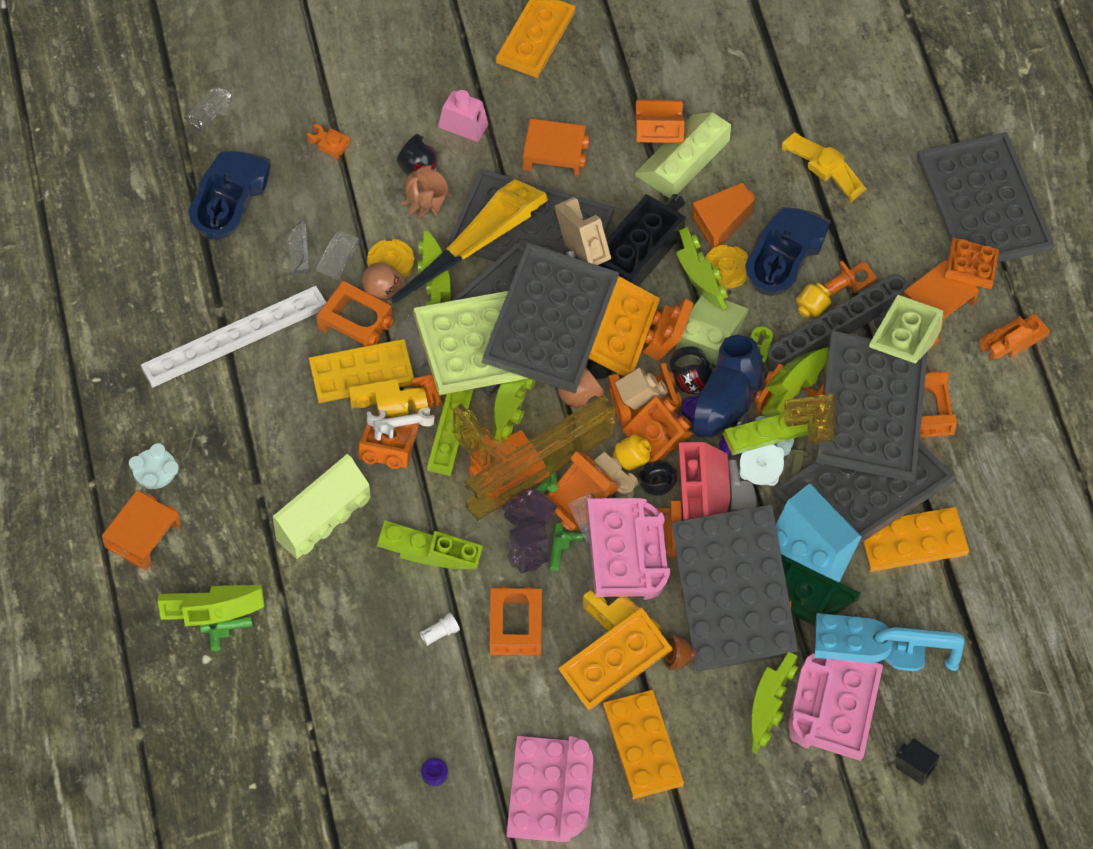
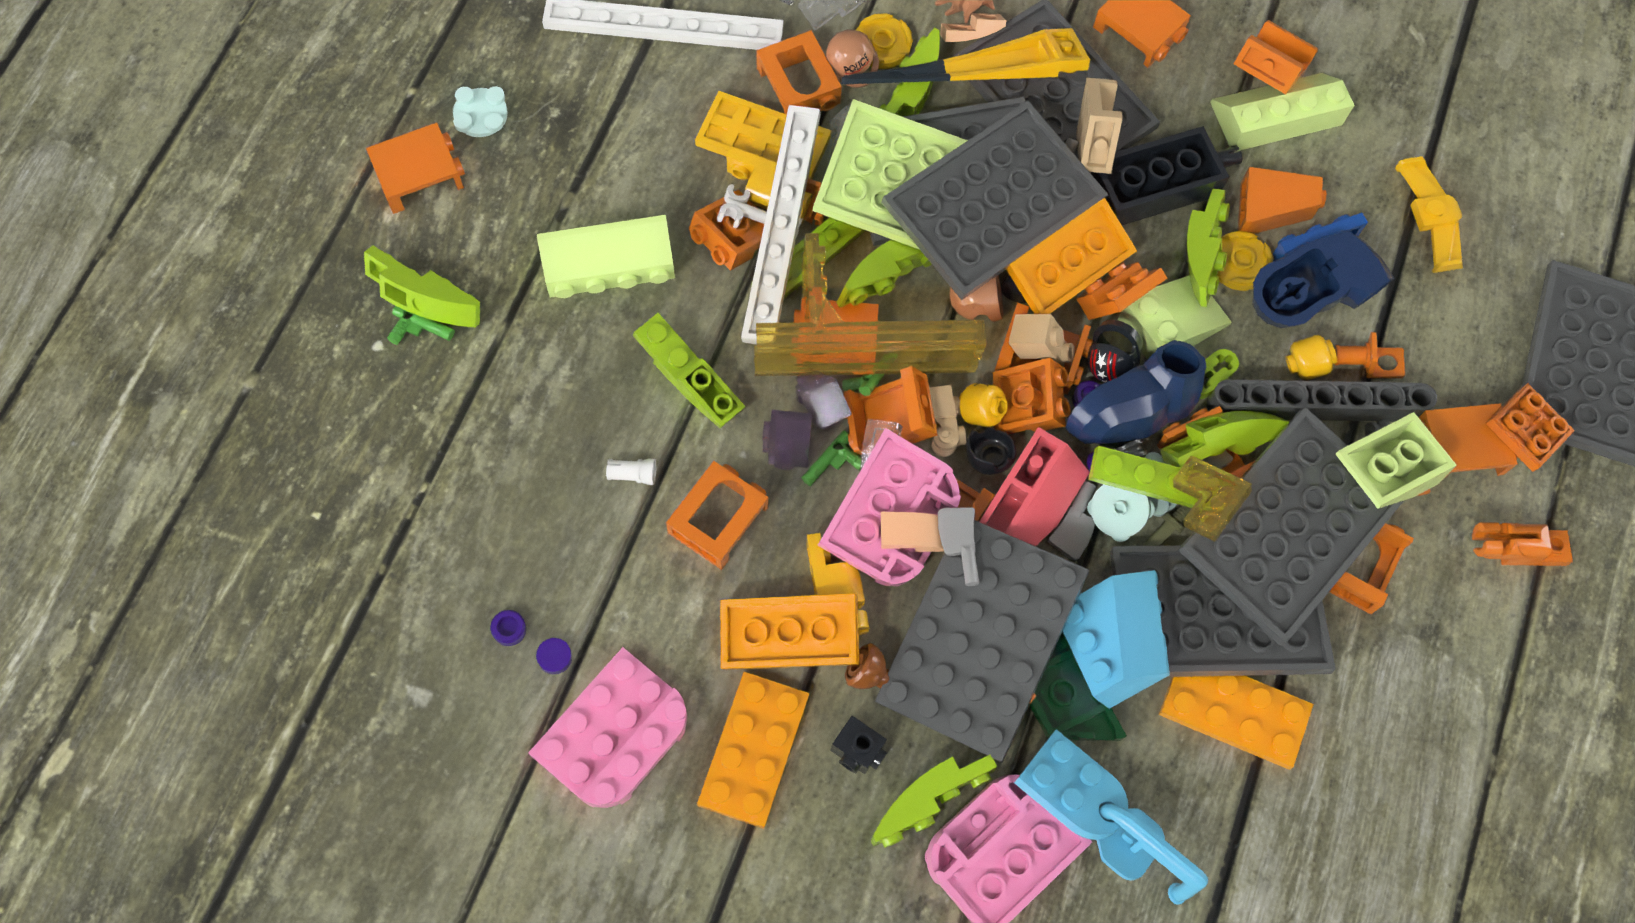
camera: 30 degrees right, 10 degrees up
none -> dark purple tile [536,638,572,674]
none -> white plate [741,105,821,347]
none -> black brick [830,716,888,774]
none -> light nougat slope [881,512,944,552]
none -> light grey piece [938,507,979,586]
none -> light nougat slope [940,13,1006,42]
none -> blue plate [1272,212,1368,262]

